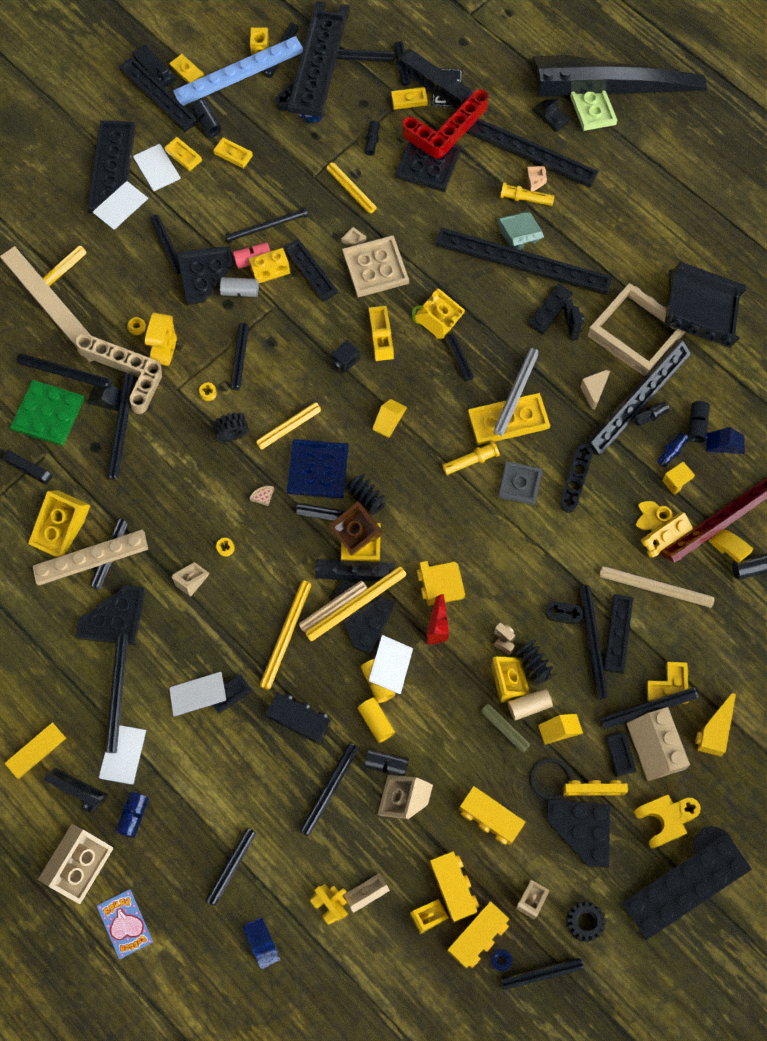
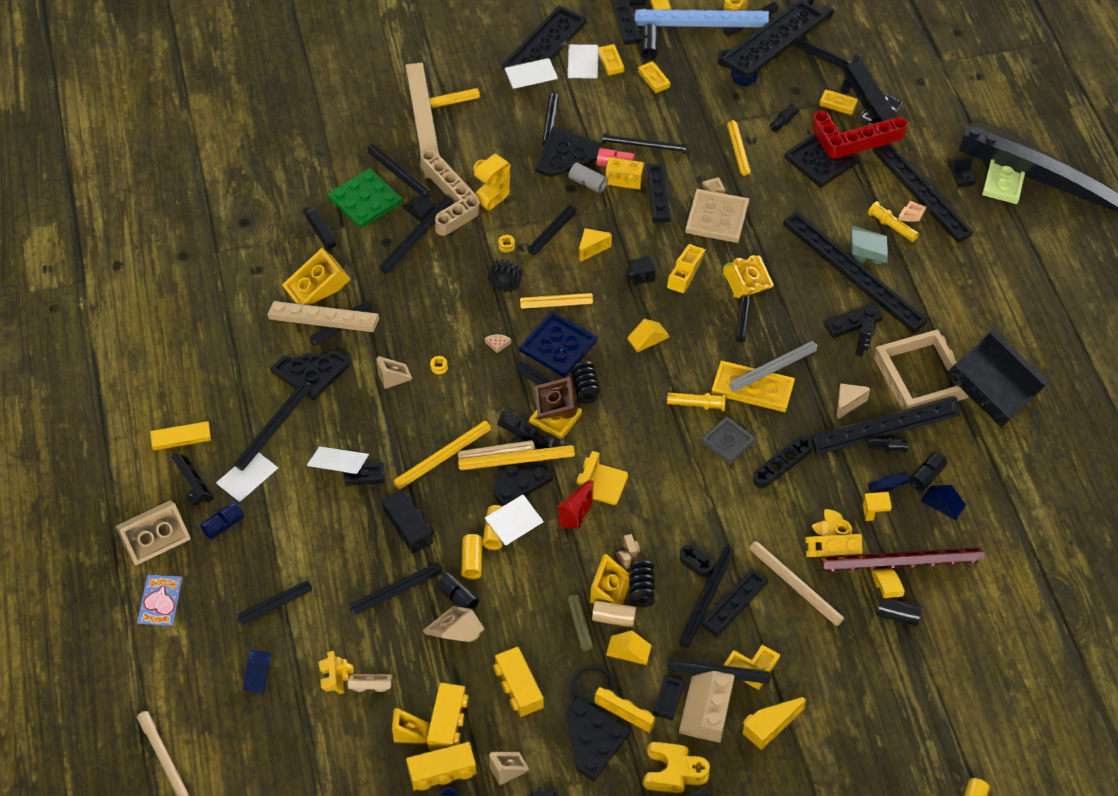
camera: 30 degrees right, 15 degrees down
none -> yellow slope [579,229,612,261]

